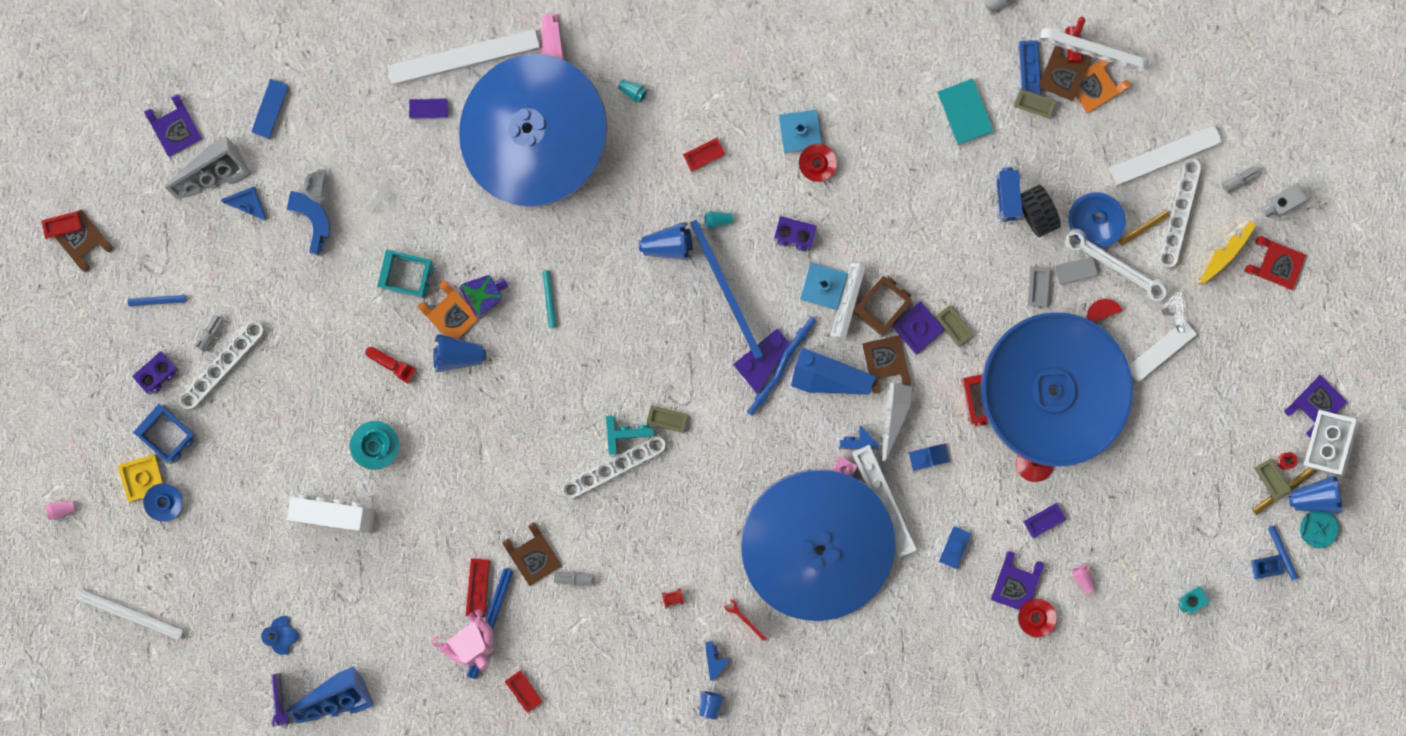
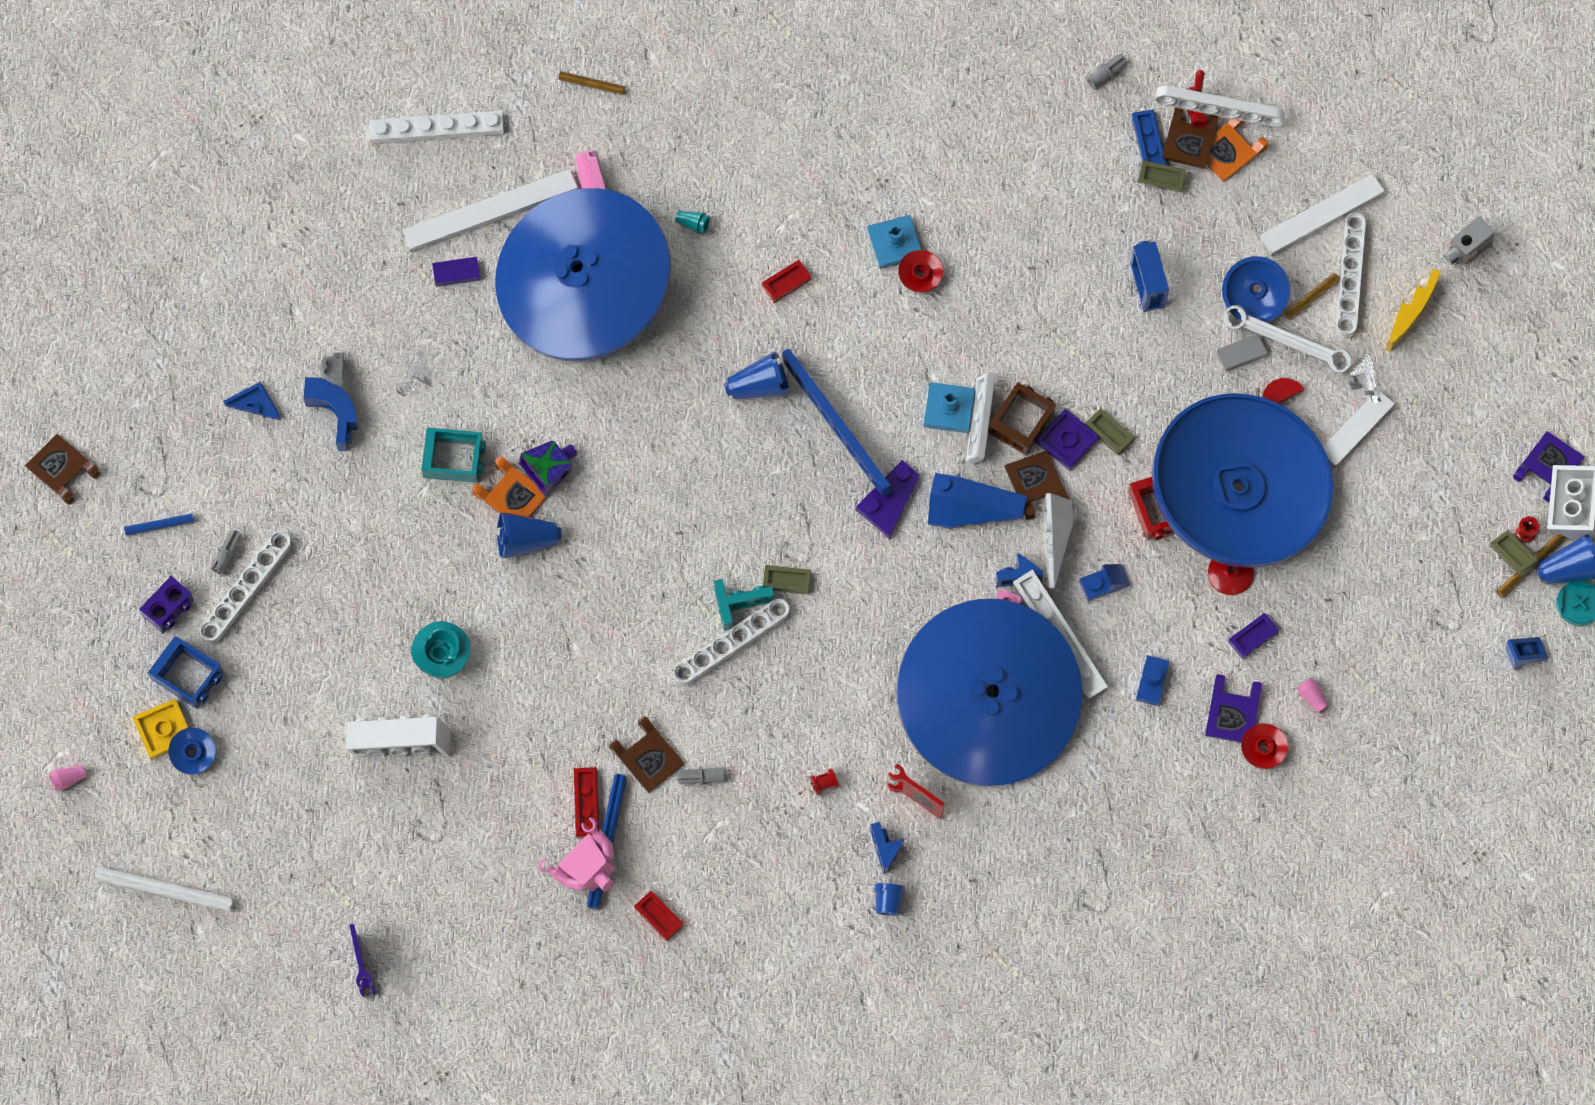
camera: 10 degrees left, 15 degrees down
red tile [41,211,83,240] -> none
dark purple flag [144,94,202,157] -> none
light grey wedge [165,136,250,199] -> none
blue tile [251,79,289,139] -> none
blue plate [261,616,300,655] -> none
blue wedge [286,667,373,724] -> none
red piece [365,347,417,384] -> none
teal bar [542,270,556,328] -> none
teal cone [704,211,733,229] -> none
blue bar [747,317,817,416] -> none
dark purple brick [774,216,817,252] -> none
teal tile [937,78,993,146] -> none
black tyre [1021,184,1061,238] -> none
light grey tile [1027,267,1050,307] -> none
teal brick [1177,586,1210,615] -> none
light grey axle [1221,166,1259,194] -> none
red flag [1244,236,1306,290] -> none
blue bar [1268,525,1299,581] -> none

